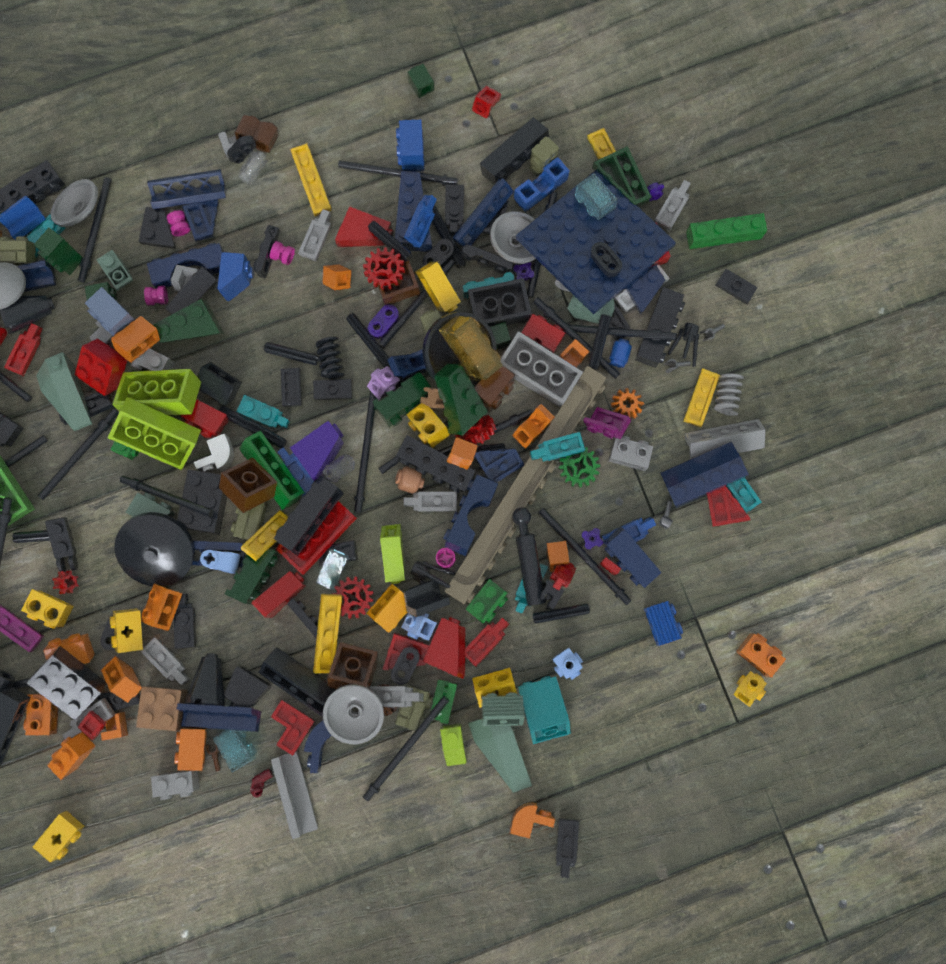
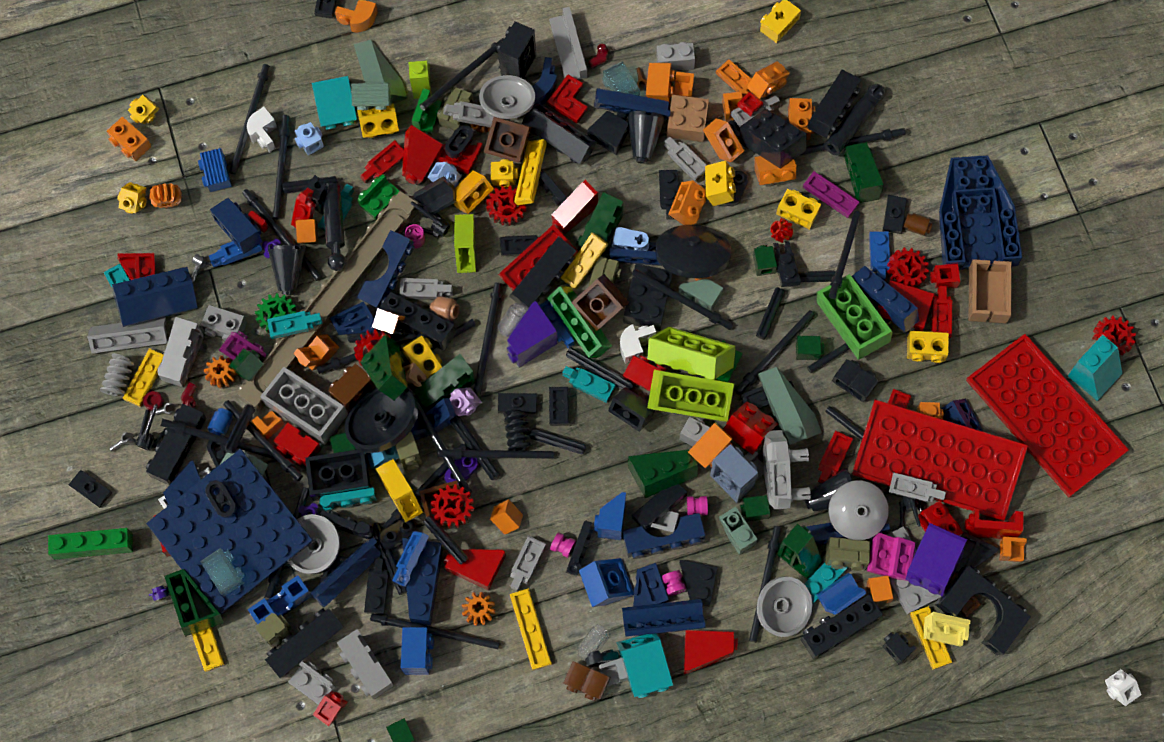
camera: 175 degrees left, 10 degrees down
clear light blue plate [316,548,348,590] -> none
clear yellow brick [439,316,503,380] -> none
light grey hinge [654,180,691,231] -> none
none -> yellow brick [118,182,147,214]
none -> dark red tile [143,391,164,411]
none -> orange gear [149,183,182,208]
none -> light grey wedge [158,317,205,387]
none -> dark red arm [181,382,197,408]
none -> black bar [229,64,270,174]
none -> dark green brick [229,348,264,381]
none -> white brick [247,106,277,153]
none -> black cone [268,245,306,294]
none -> black bar [273,115,290,220]
none -> light grey bracket [288,661,336,705]
none -> light grey wedge [337,629,394,699]
none -> black bar [407,384,472,494]
none -> black bar [437,448,554,459]
none -> orange gear [462,592,496,626]
none -> yellow brick [491,159,519,188]
none -> black brick [497,21,537,79]
none -> blue slope [579,558,634,607]
none -> teal slope [616,633,673,698]
none -> orange panel [674,72,694,97]
none -> red slope [684,630,738,674]
none -> orange hinge [716,59,751,97]
none -> dark green brick [753,245,777,276]
none -> black axle [756,287,785,340]
none -> light grey brick [763,430,810,509]
none -> dark green brick [796,336,824,360]

